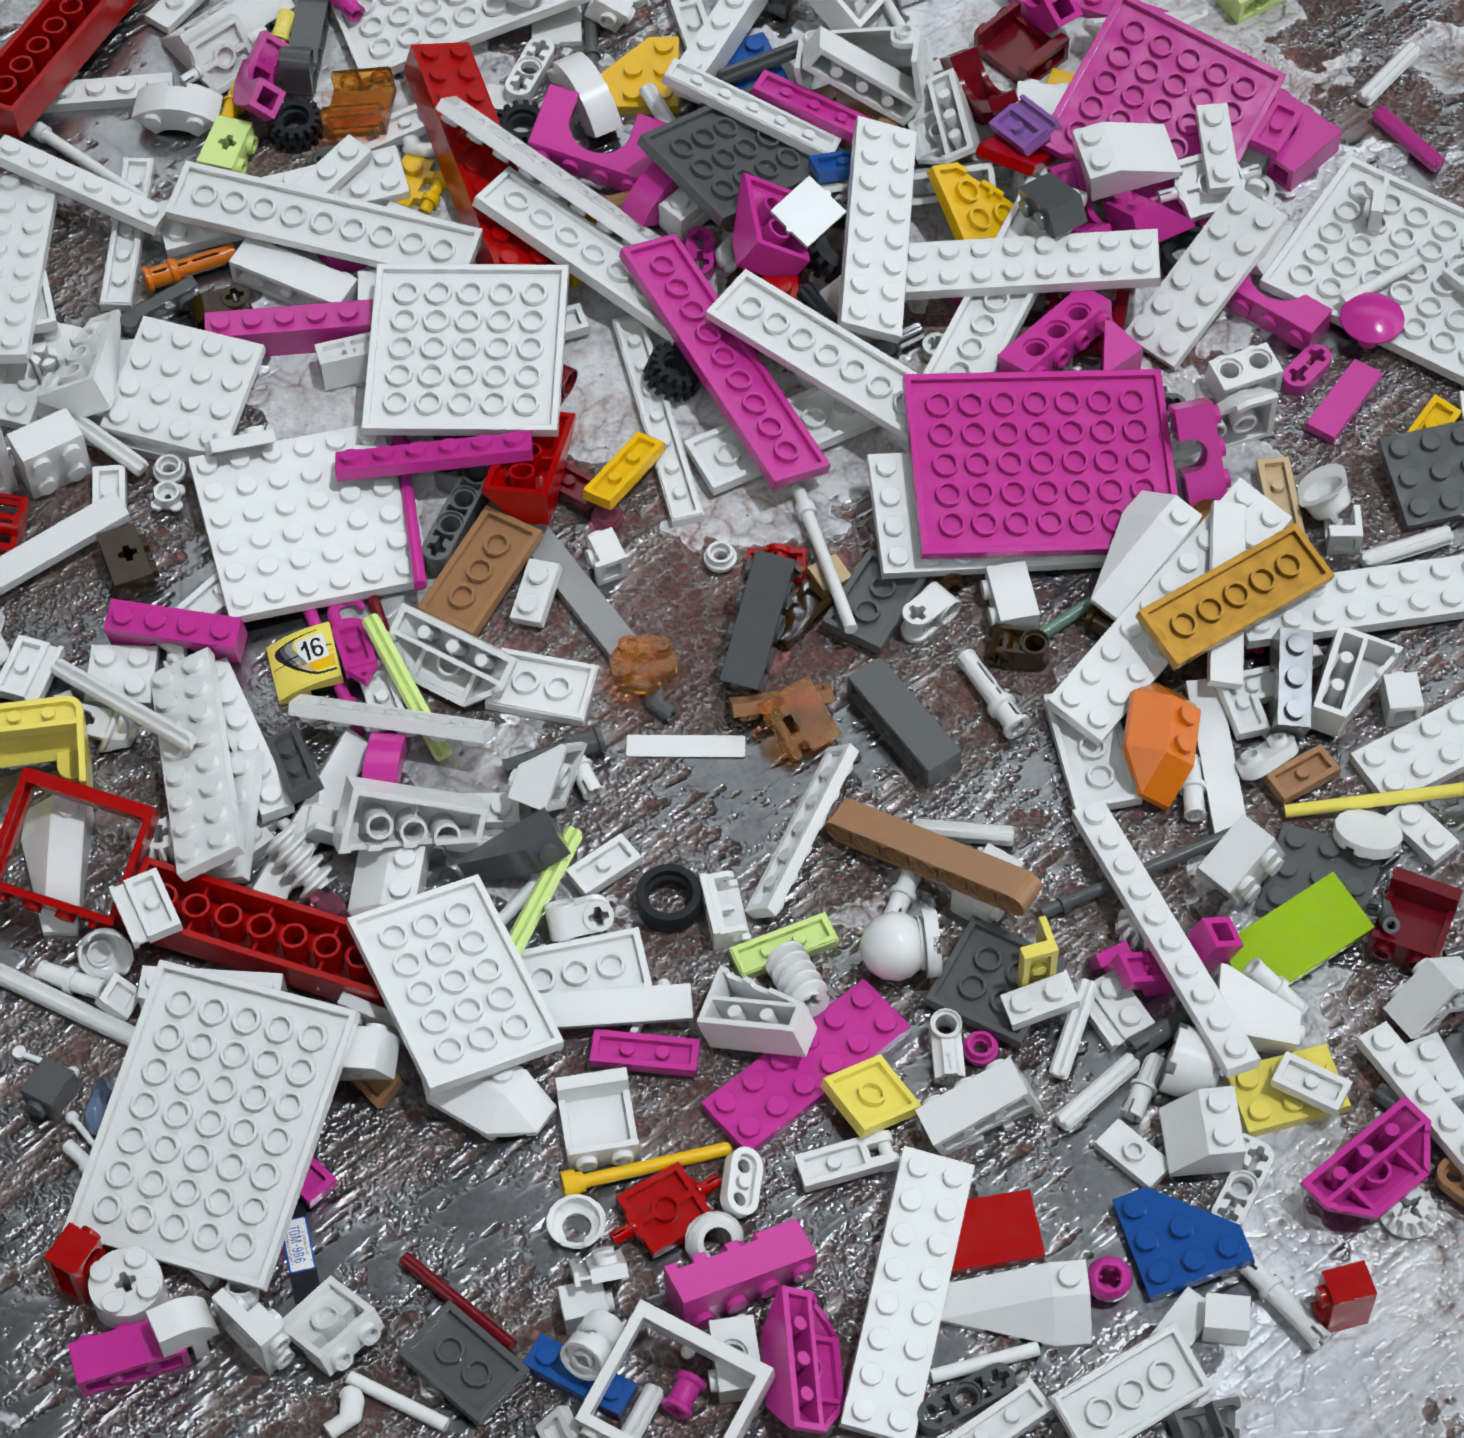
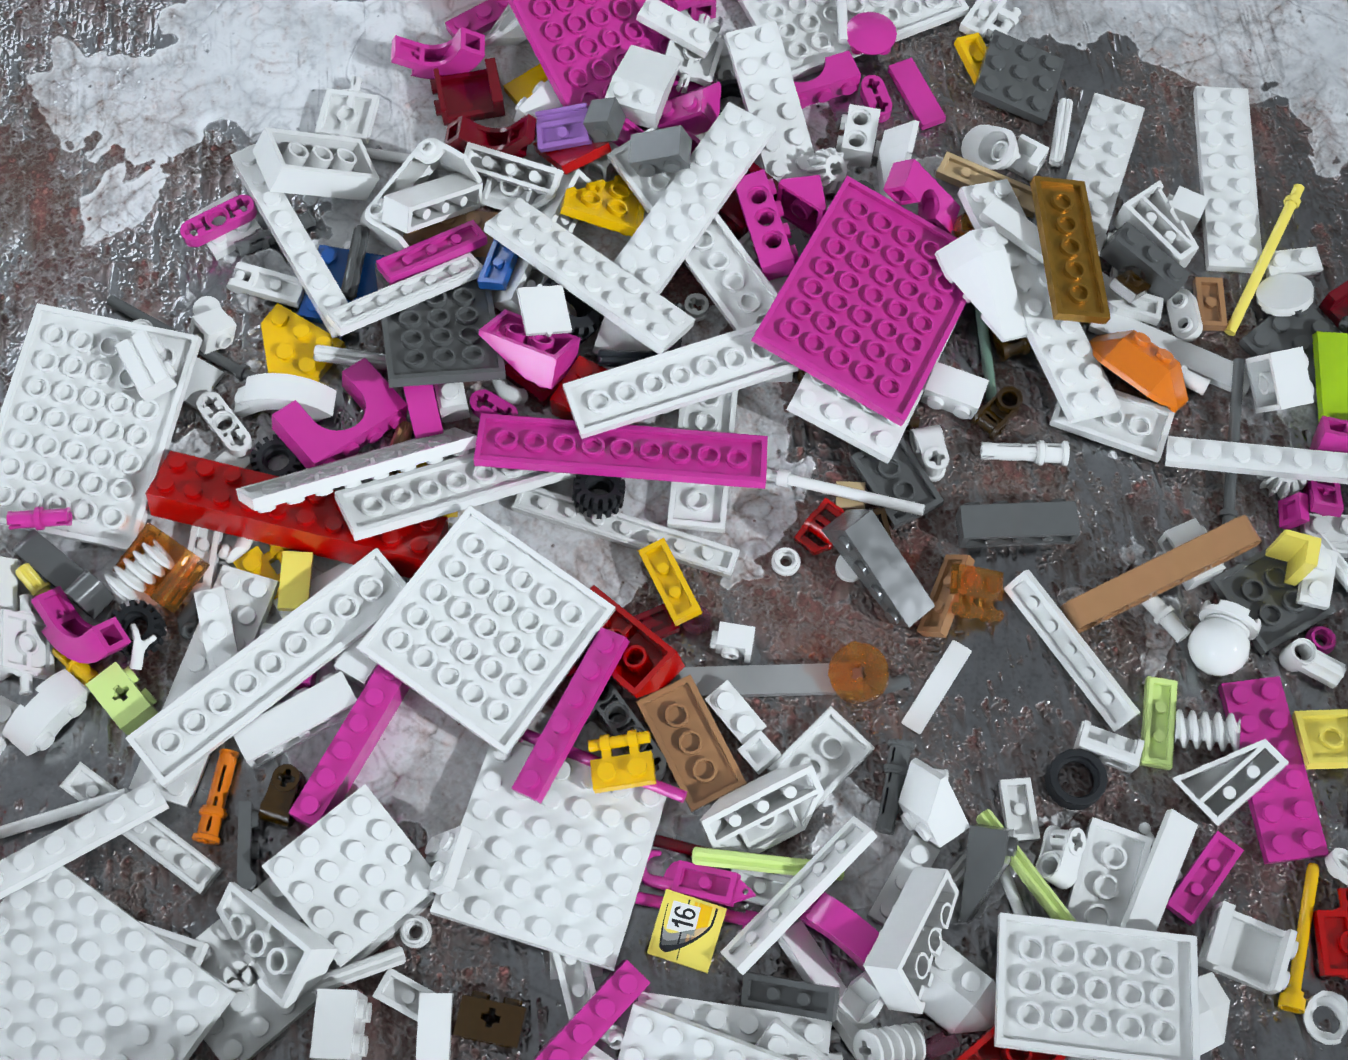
camera: 60 degrees left, 10 degrees up
white plate [151,480,186,512] -> none
white hinge [314,332,371,391] -> none
white axle [912,818,1014,846] -> none
none -> white piece [104,539,175,601]
none -> white bar [129,623,157,670]
none -> light yellow tile [277,551,314,611]
none -> dark grey brick [583,97,626,143]
none -> yellow plate [588,729,657,794]
none -> white plate [738,730,781,775]
none -> white gear [805,148,851,194]
none -> dark brown plate [1109,269,1151,303]

